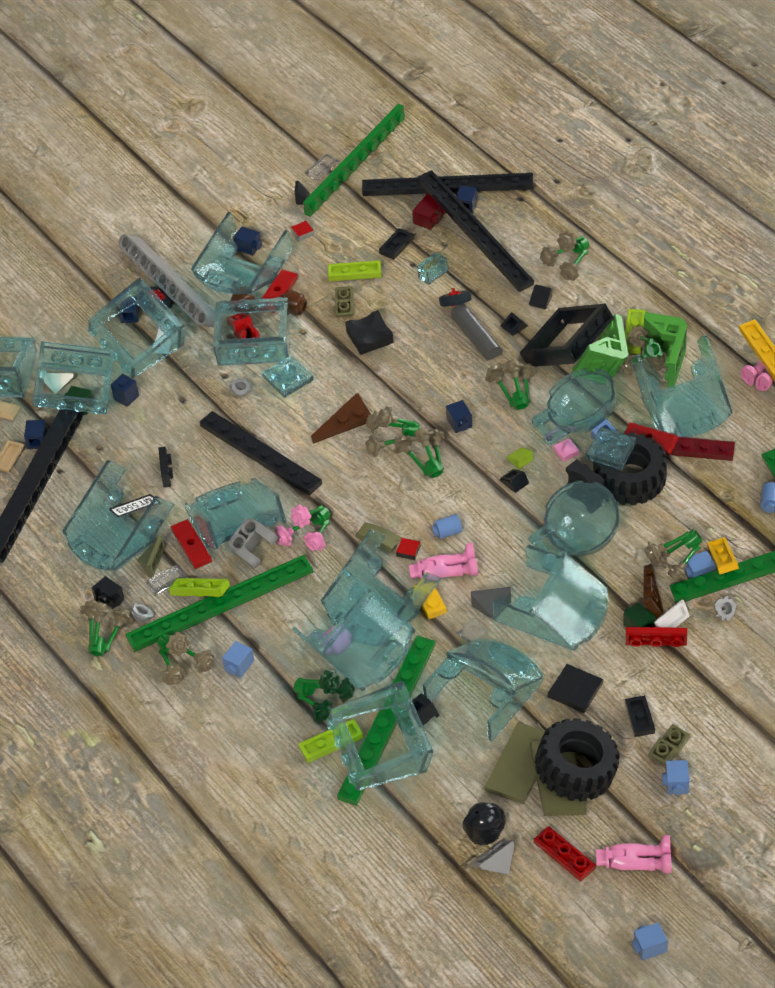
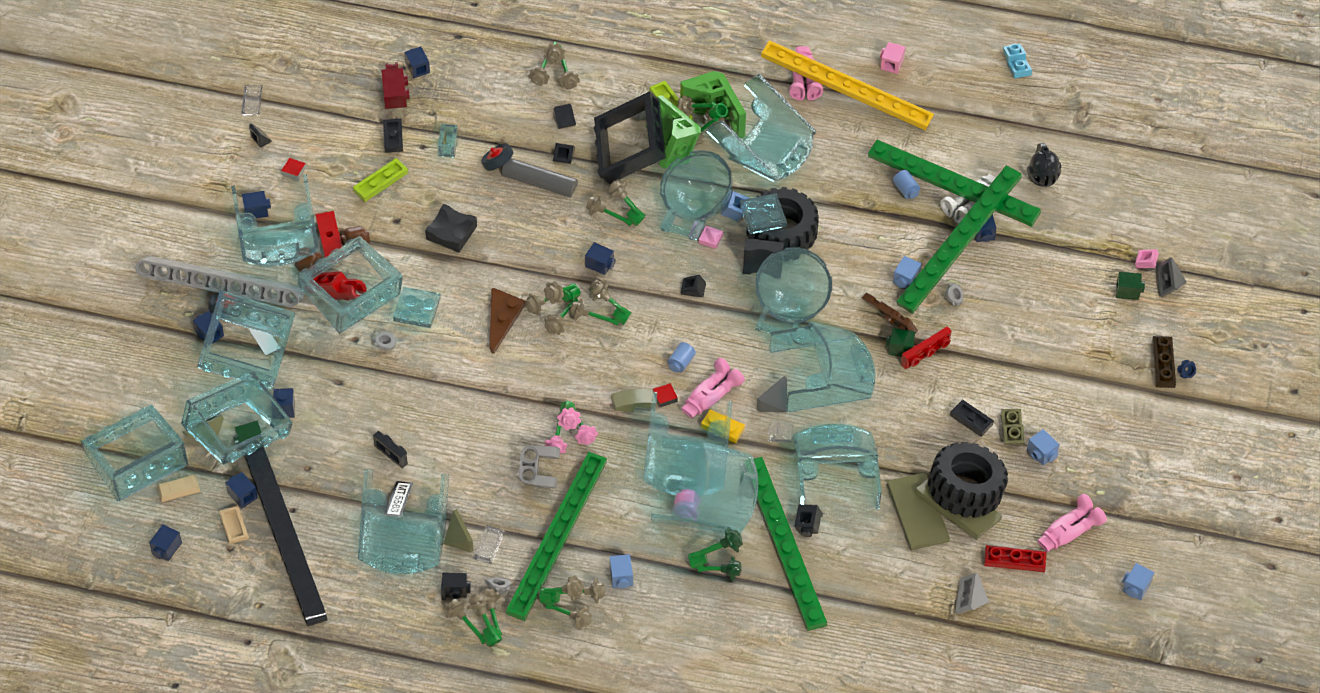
camera: 45 degrees left, 5 degrees up
lime plate [169,578,230,597] -> none
red tile [170,519,212,569] -> none
clear light blue windscreen [184,478,287,550] -> none
black plate [200,411,322,496] -> none
lime plate [298,719,363,764] -> none
green plate [303,103,405,217] -> none
clear light blue windscreen [326,681,433,791] -> none
olive slope [335,286,354,317] -> none
black plate [362,173,533,196] -> none
black plate [417,170,534,292] -> none
black helmet [462,802,506,845] -> none
lime slope [507,448,533,469] -> none
black tile [548,664,603,713] -> none
red tile [624,422,679,455] -> none
plant [644,528,703,582] -> none
white tile [654,600,690,627] -> none
dark red plate [666,437,735,461] -> none
yellow tile [707,537,739,574] -> none

